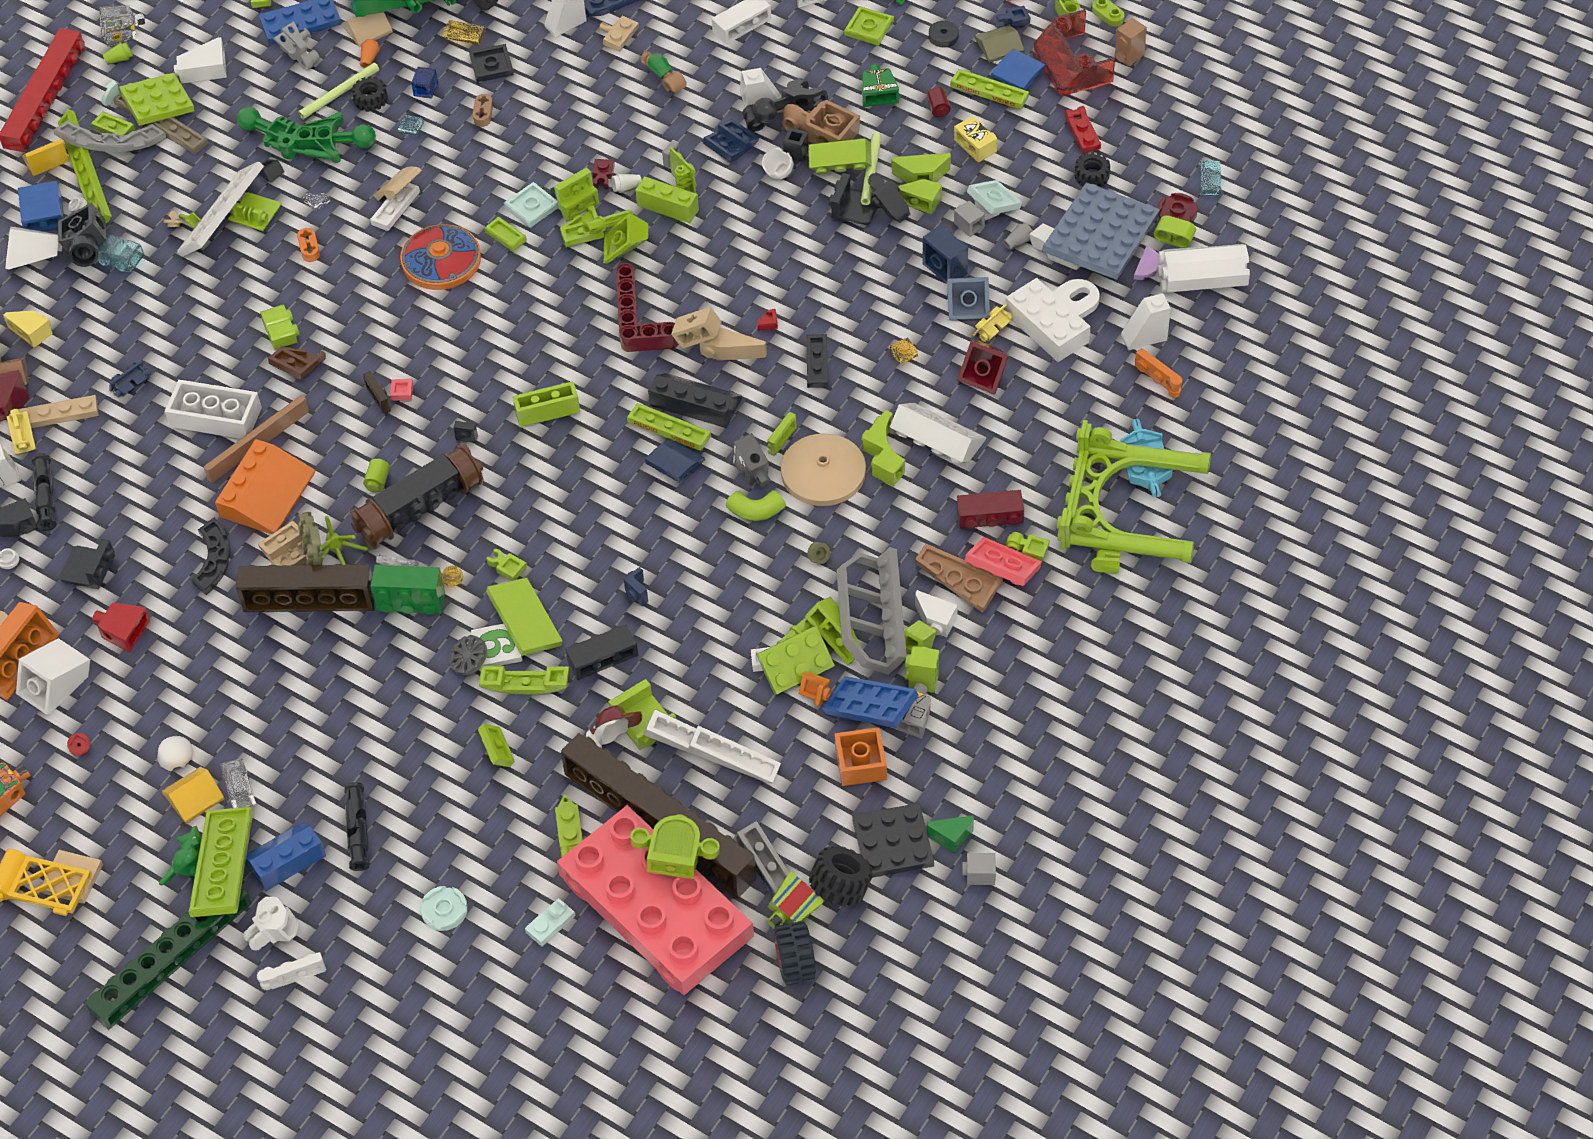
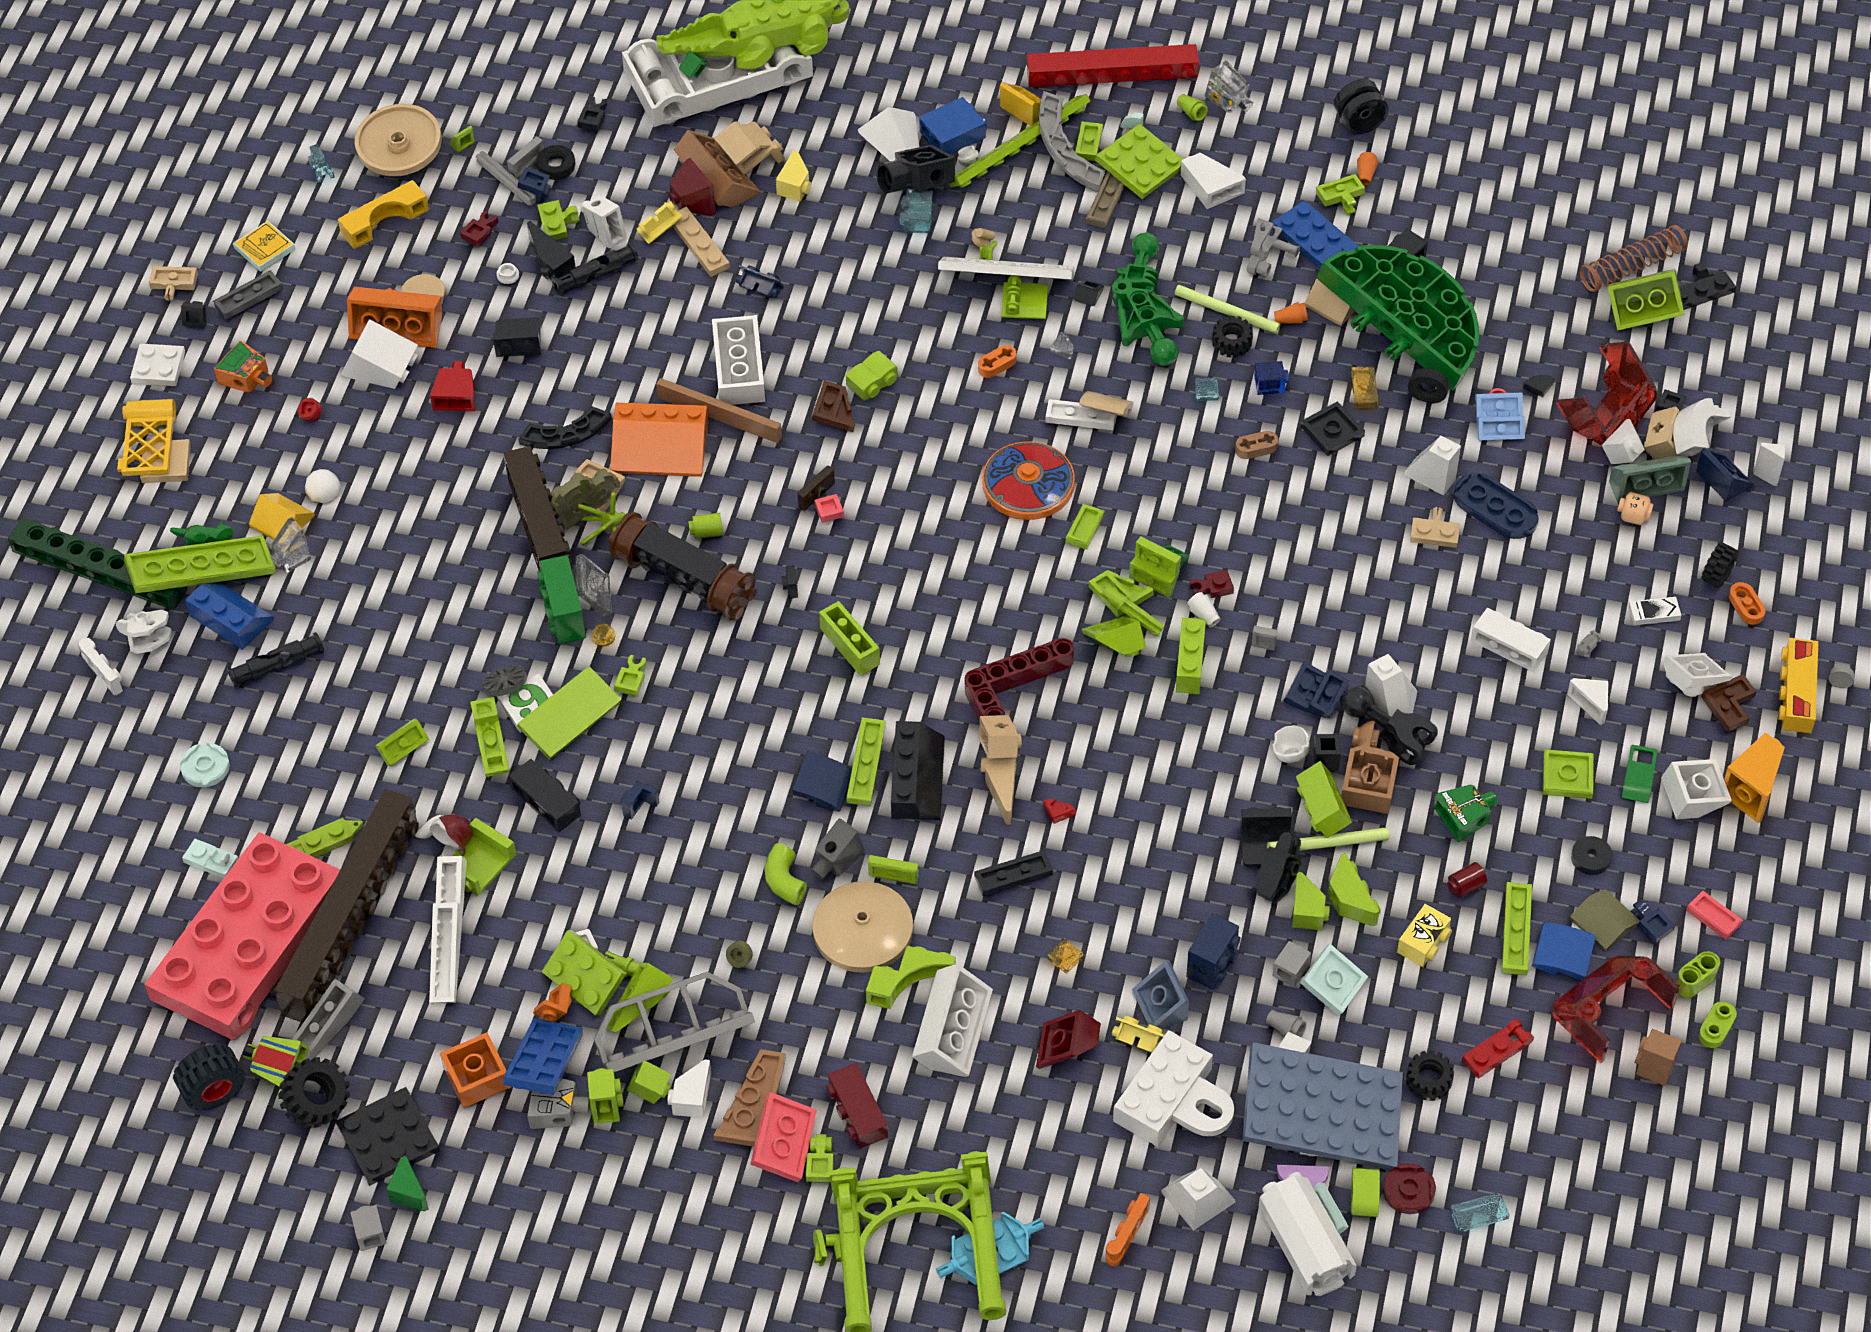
camera: 70 degrees right, 0 degrees up
light aqua tile [504,182,559,228] -> none
lime piece [630,814,720,879] -> none
piece [641,50,687,93] -> none
lime hinge [669,147,697,193] -> none

